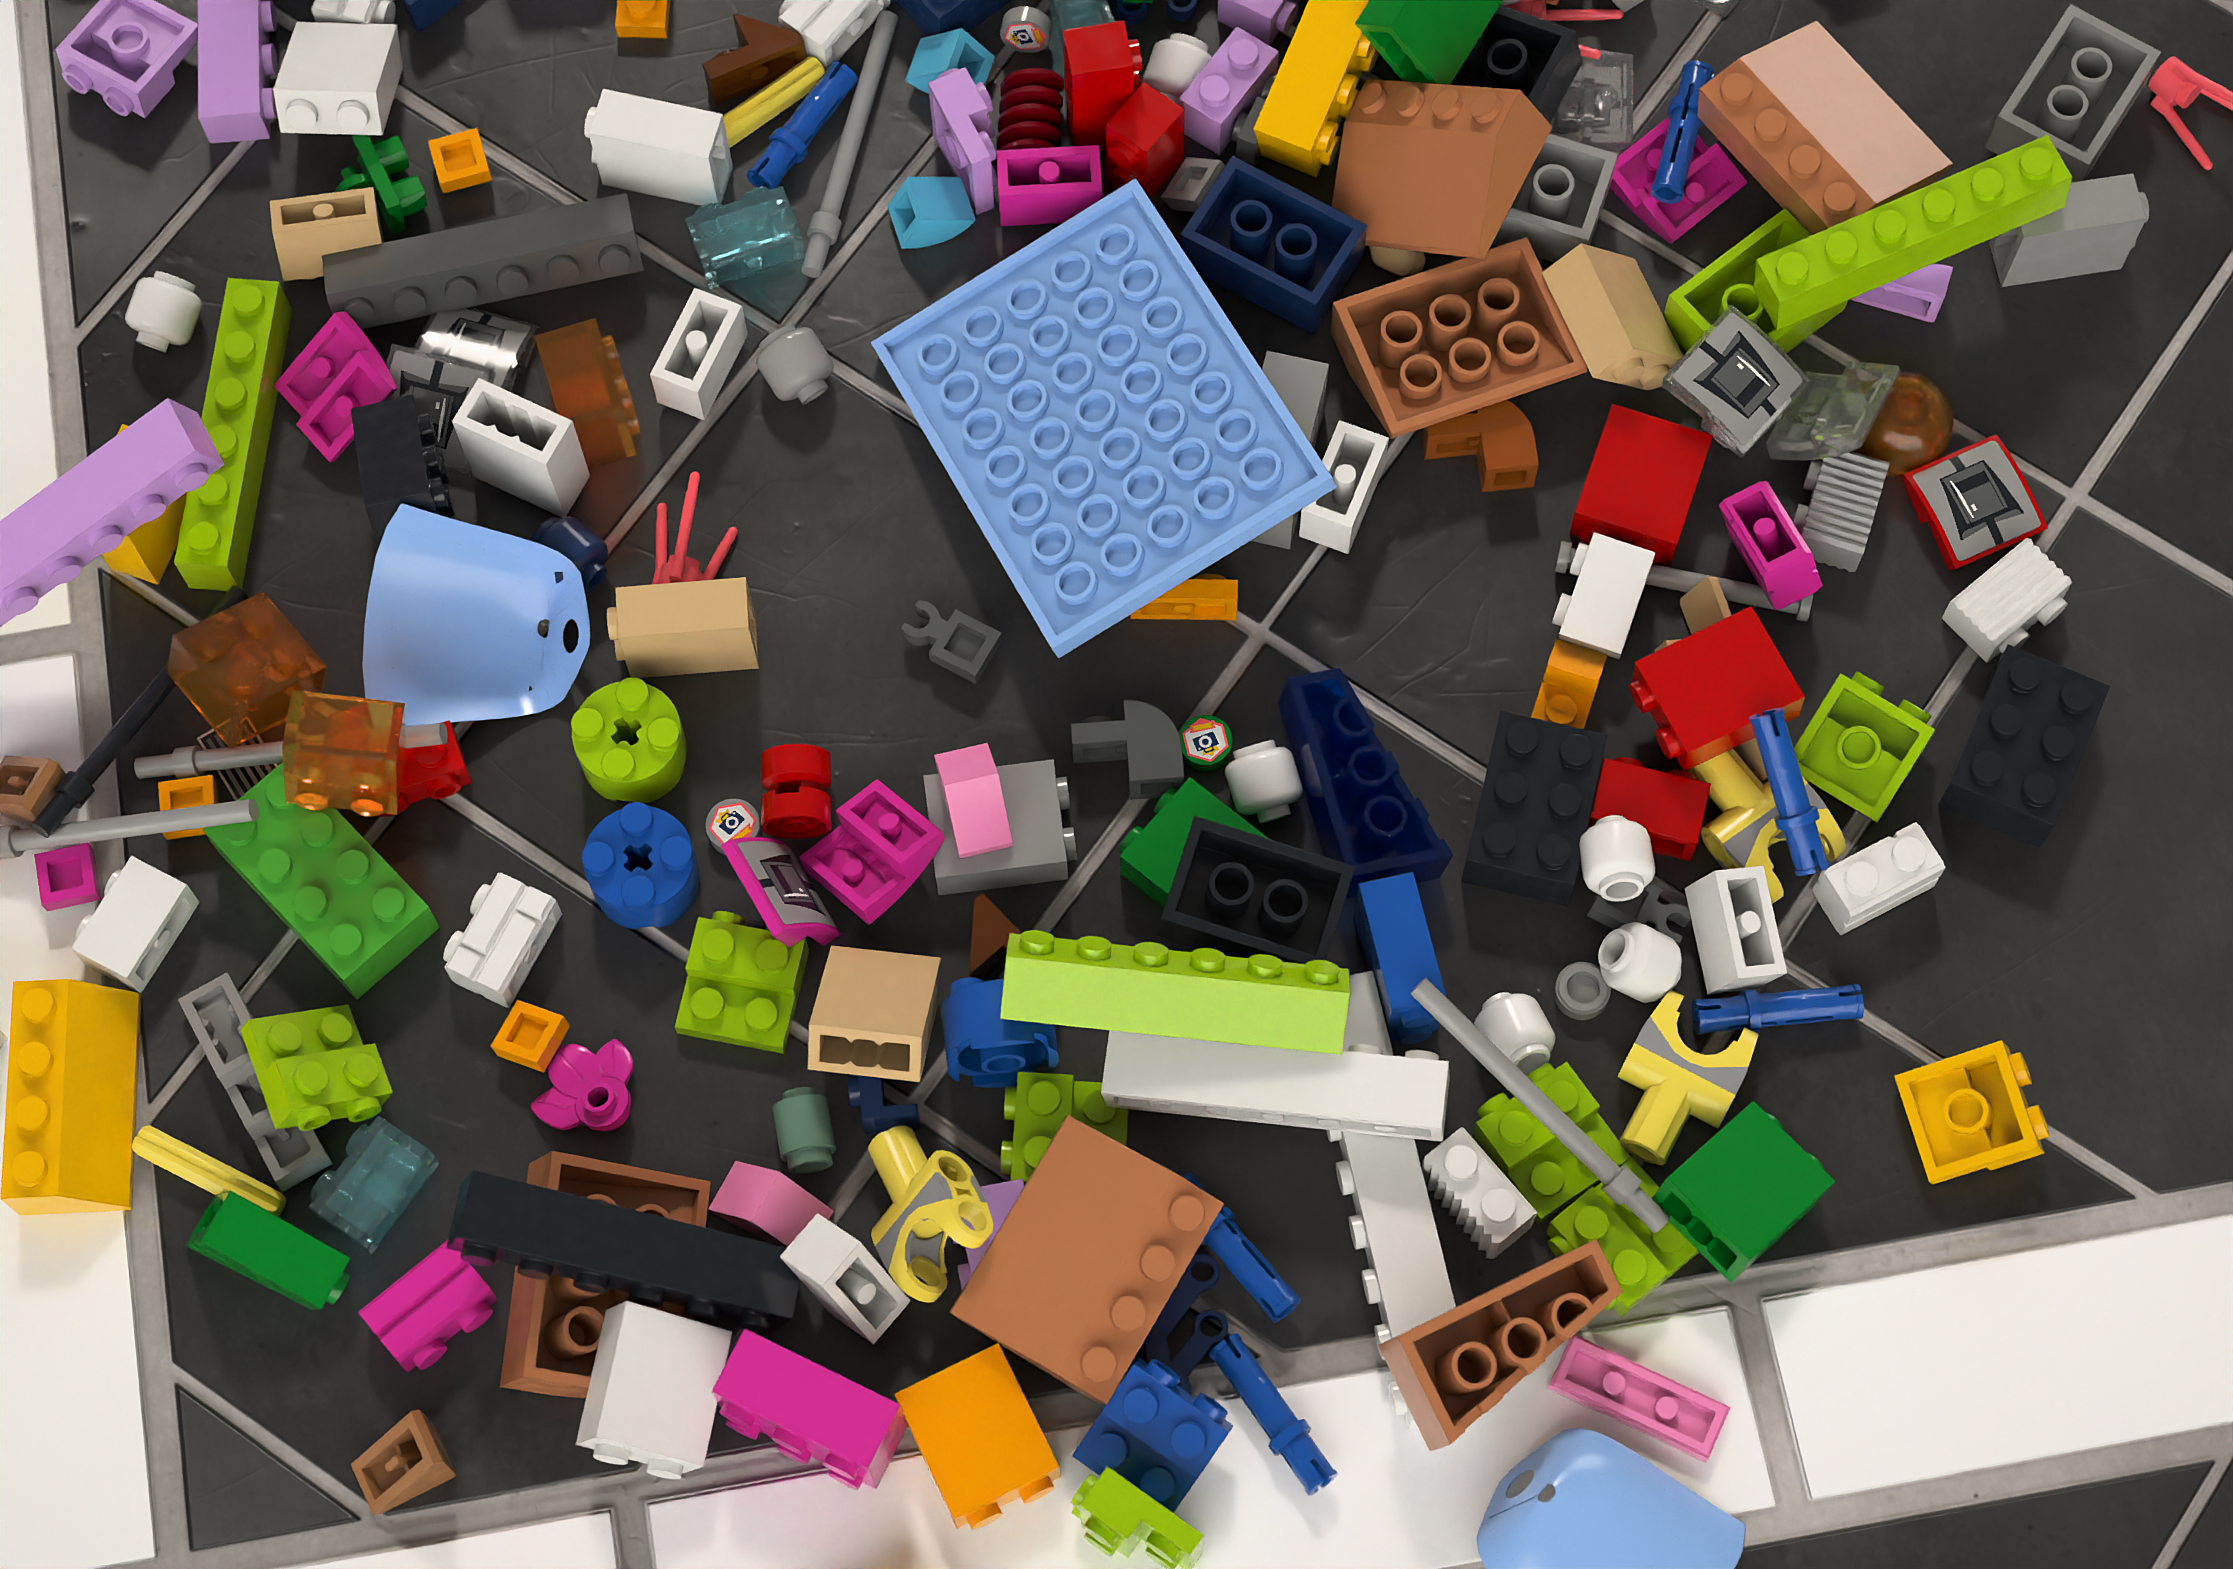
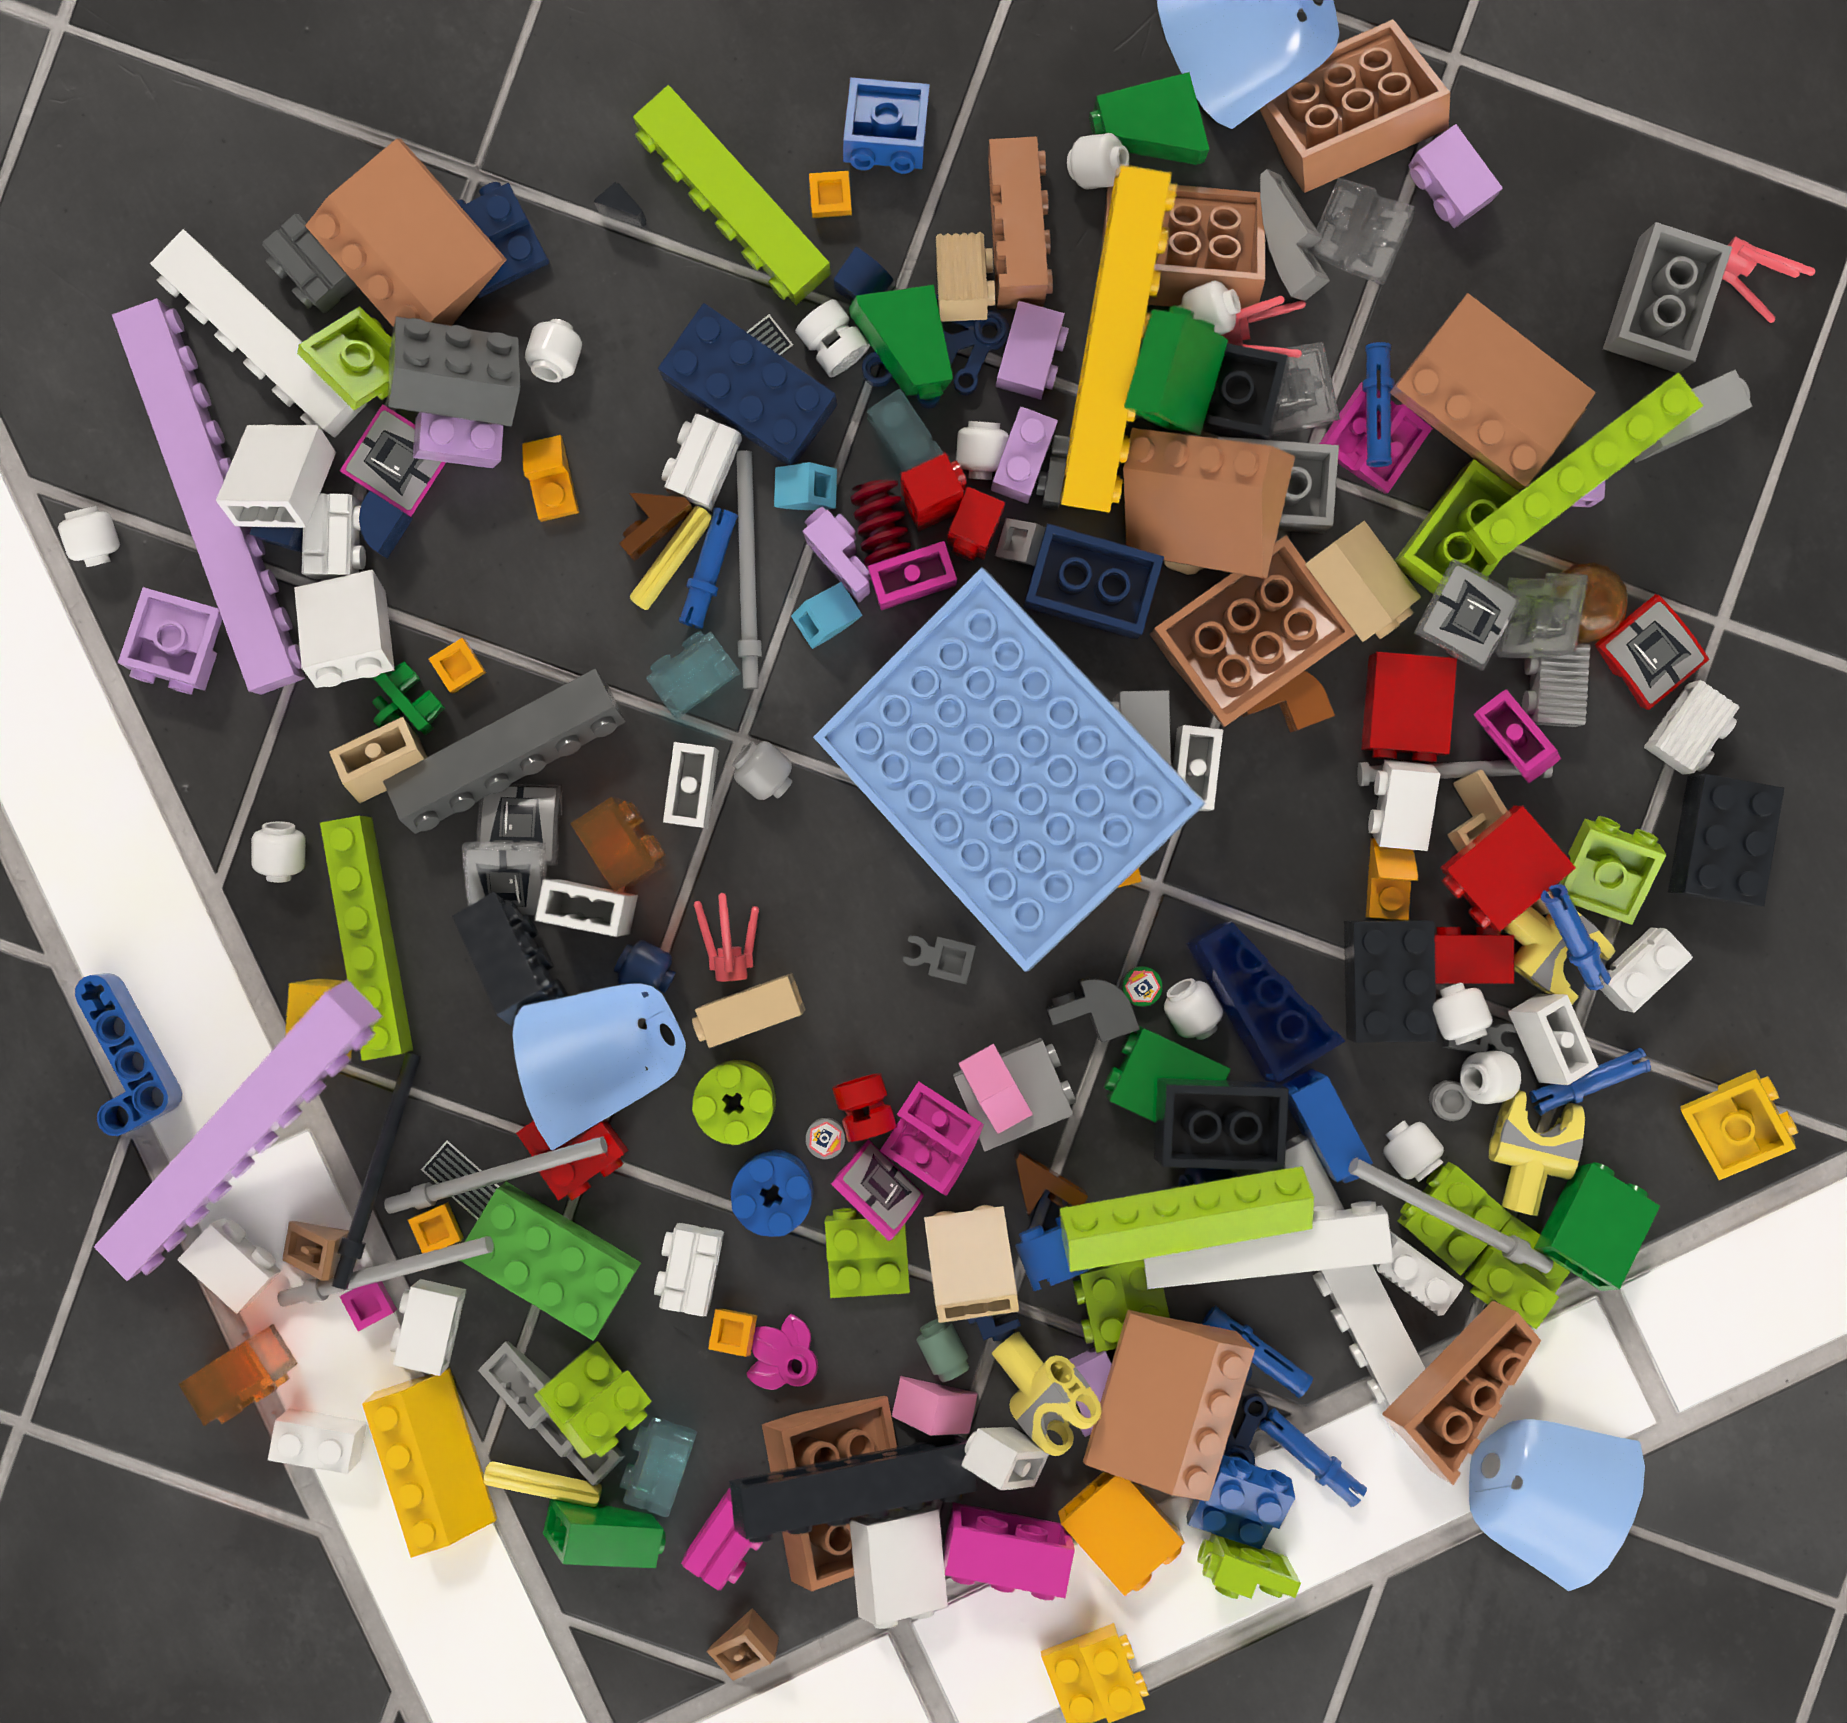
camera: 15 degrees left, 20 degrees up
clear orange brick [167,591,327,749] -> none
dark pink slope [274,311,398,462] -> none
clear orange brick [282,690,406,816] -> none
white brick [585,89,733,209] -> none
tile [1000,6,1052,53] -> none
bright pink tile [1548,1335,1731,1462] -> none

